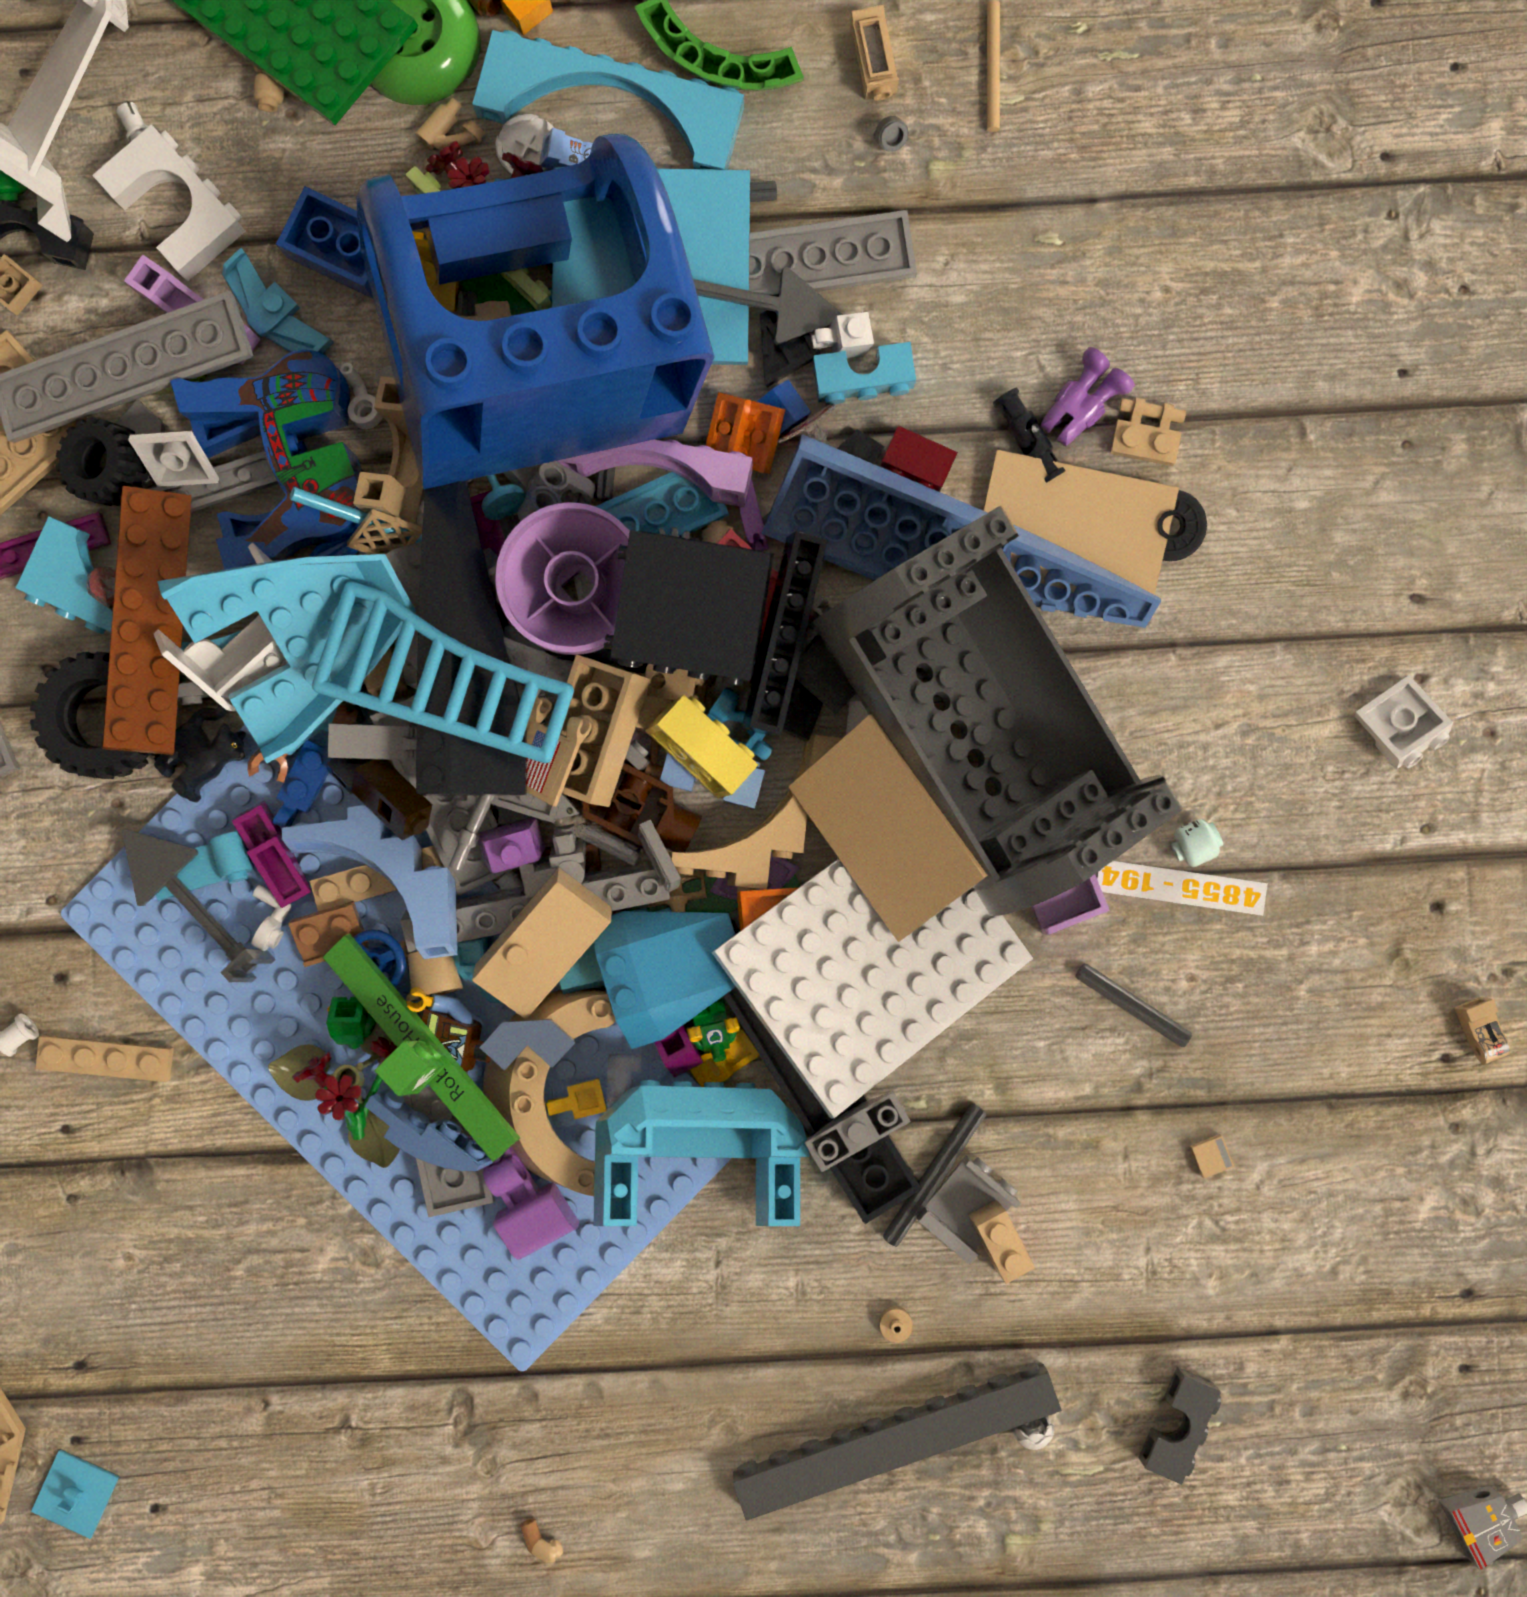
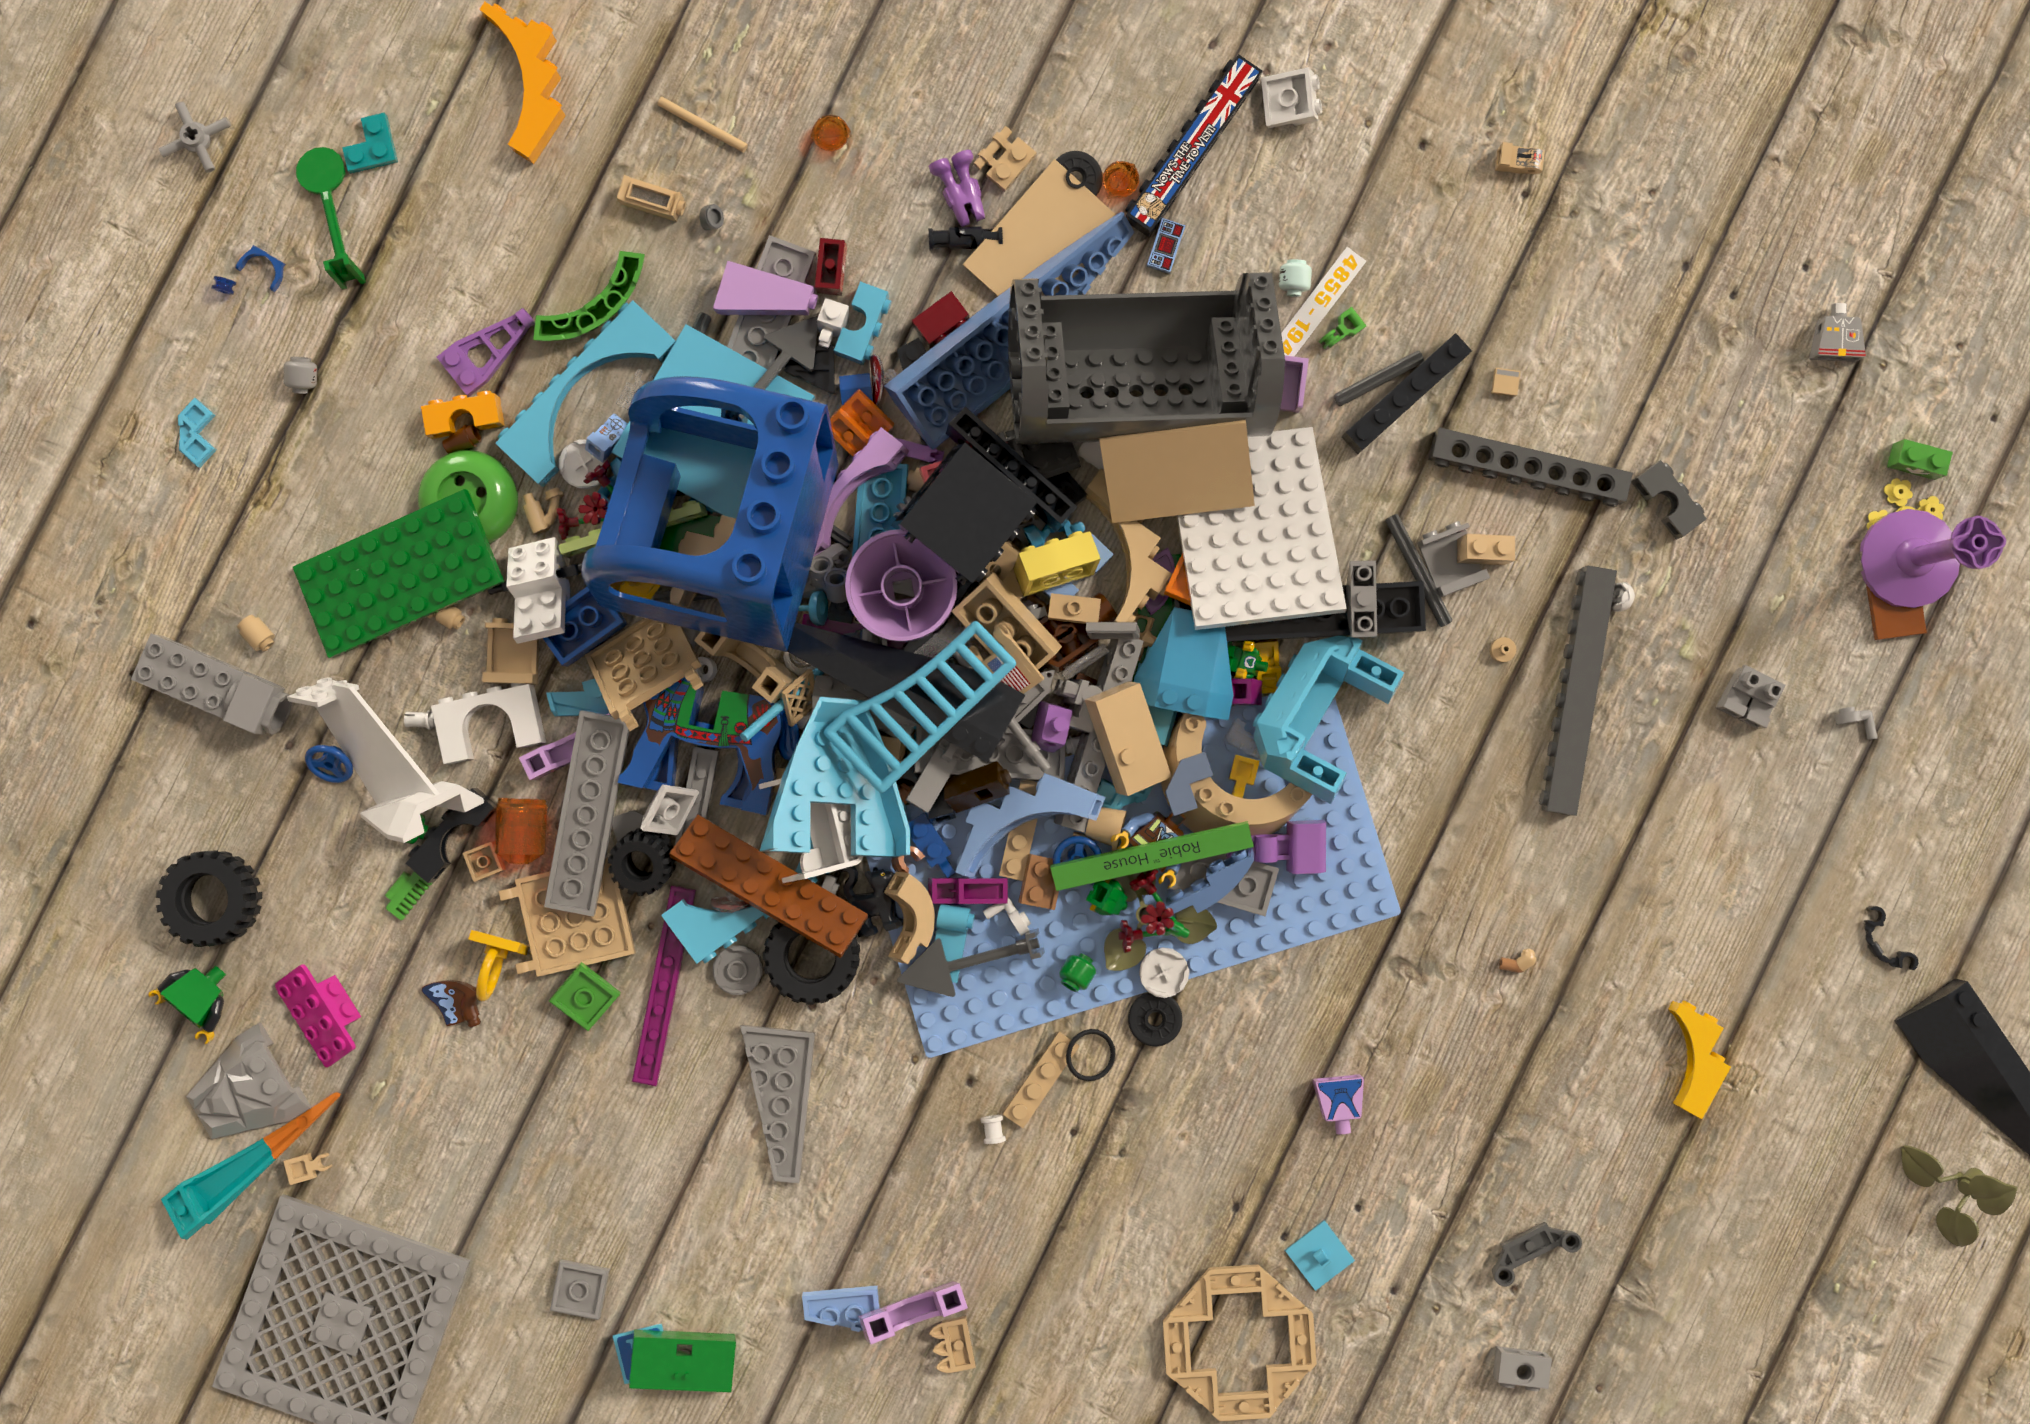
camera: 65 degrees left, 0 degrees up
bright green brick [374,1040,447,1096] -> none
none -> blue piece [305,745,353,783]
none -> tan panel [482,618,539,685]
none -> white piece [488,537,582,644]
none -> clear orange cylinder [494,798,547,864]
none -> tan plate [585,603,704,731]
none -> lavender slope [713,261,818,315]
none -> light grey tile [713,945,763,995]
none -> clear orange hat [811,115,852,152]
none -> dark red brick [815,238,847,296]
none -> tan arch [884,871,935,964]
none -> tan plate [1048,593,1101,624]
none -> green head [1059,953,1096,992]
none -> black tyre [1066,1029,1116,1081]
none -> clear orange hat [1102,161,1139,199]
none -> brick [1124,54,1263,237]
none -> black wheel [1128,993,1183,1047]
none -> white tile [1139,947,1189,998]
none -> tile [1147,218,1186,274]
none -> torso [1313,1074,1364,1134]
none -> bright green piece [1319,307,1367,349]
none -> black arch [1342,333,1472,455]
none -> dark grey brick [1428,427,1633,507]

